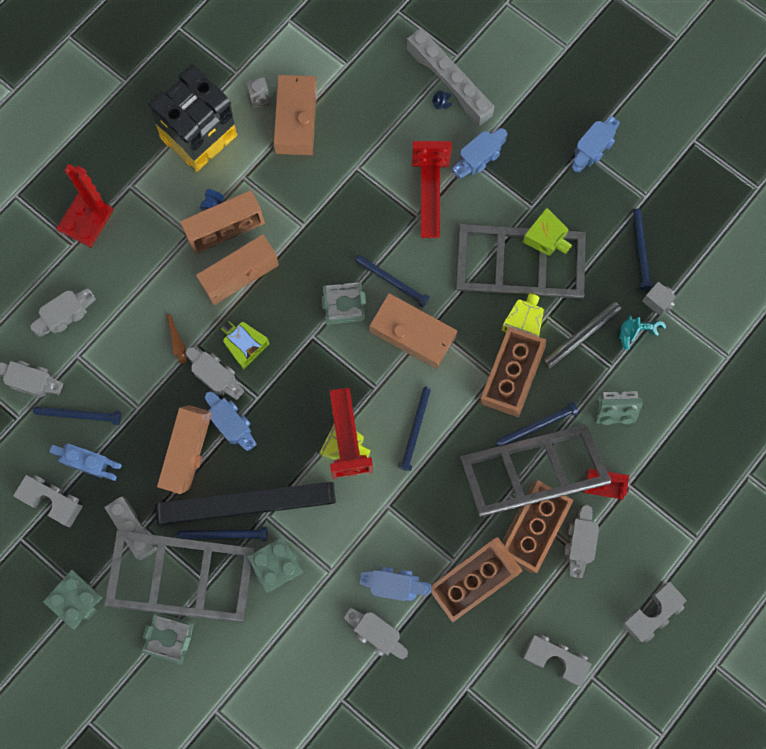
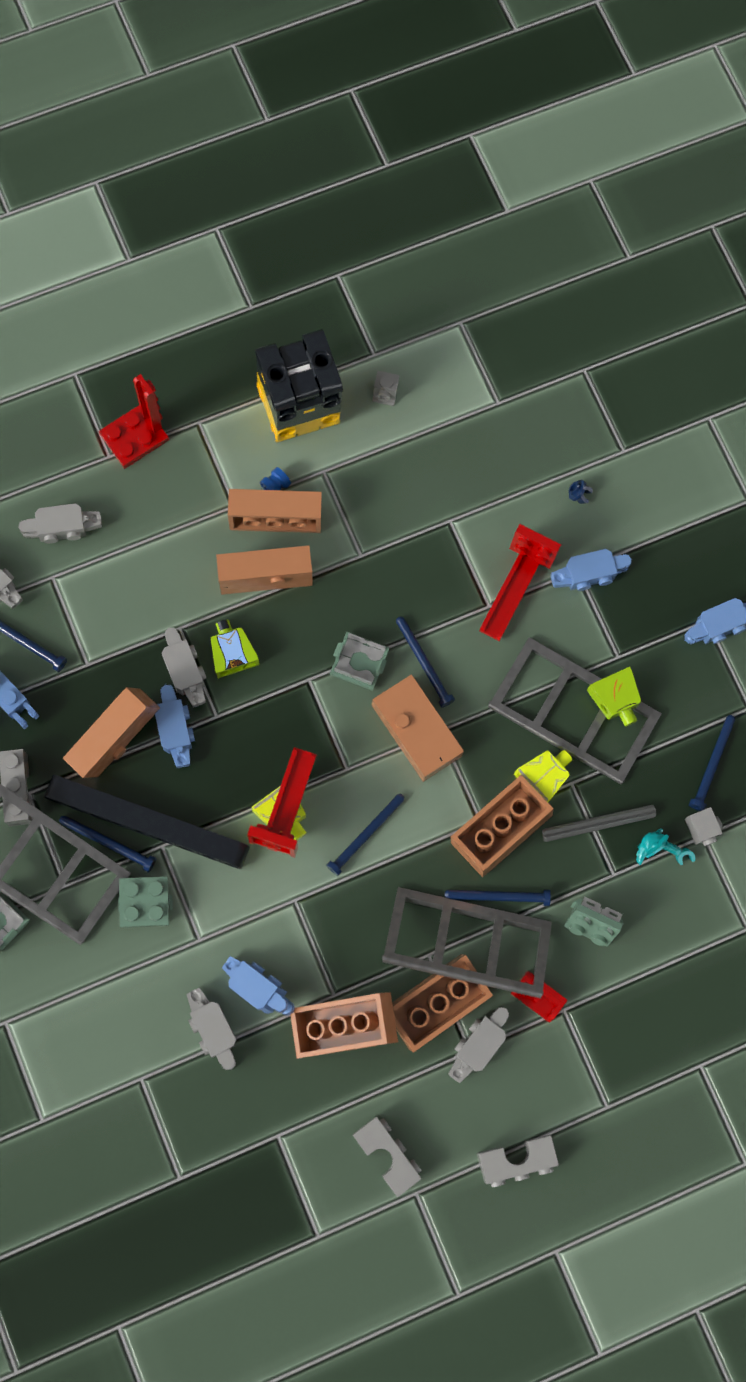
camera: 20 degrees right, 0 degrees up
dark orange piece [167,314,187,363] -> none
nougat brick [274,75,317,155] -> none
light grey arch [407,28,495,127] -> none

